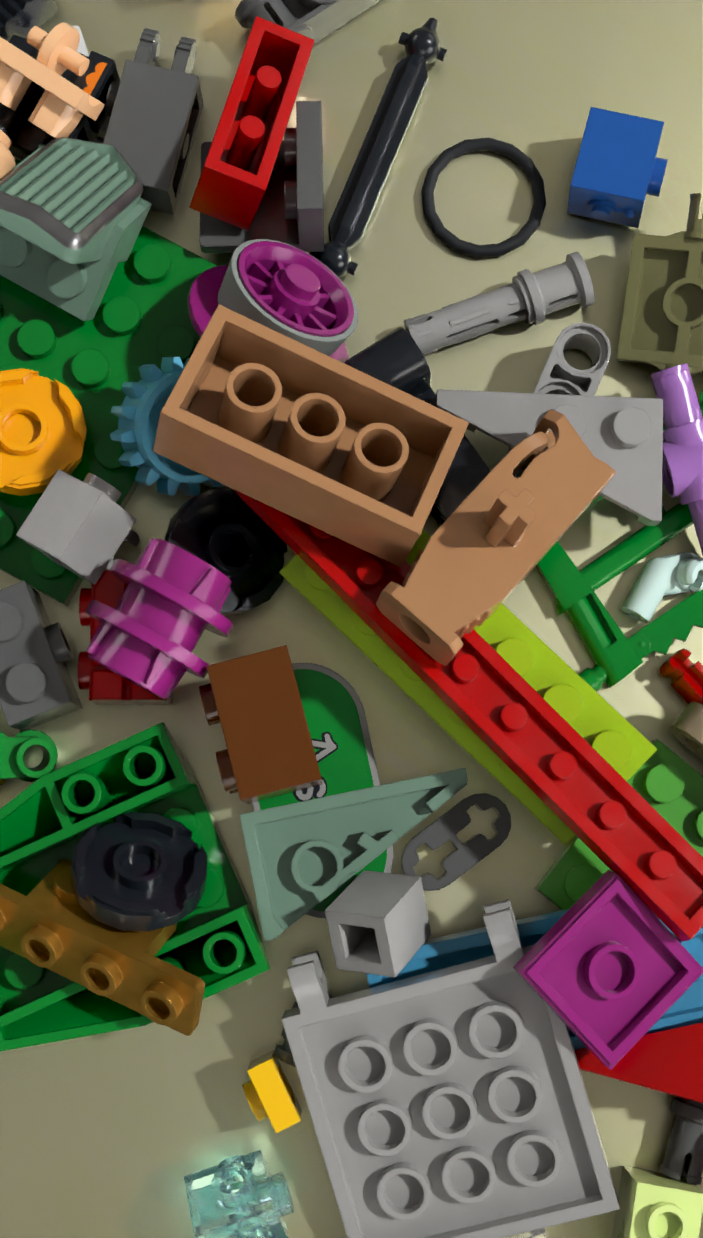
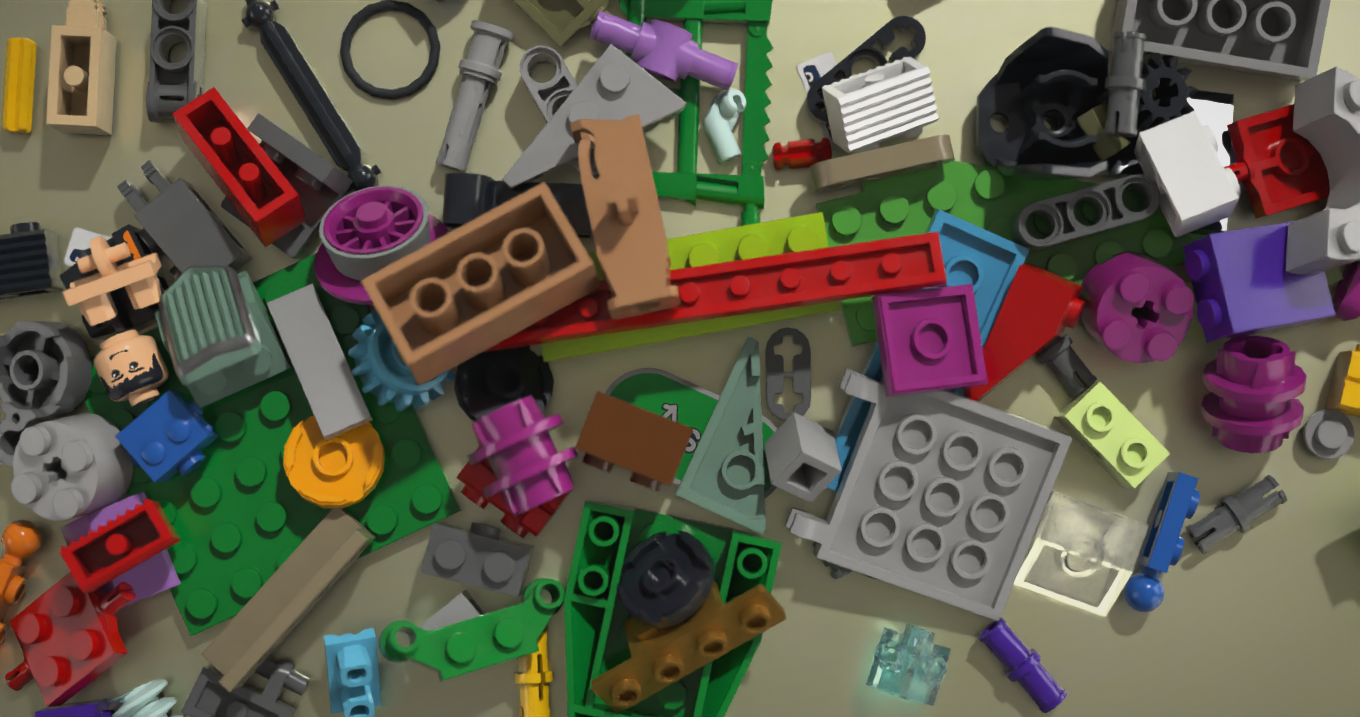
camera: 50 degrees left, 5 degrees up
light grey brick [16,469,140,585] -> none
yellow plate [242,1050,302,1133] -> none
none -> light grey tile [267,283,372,440]

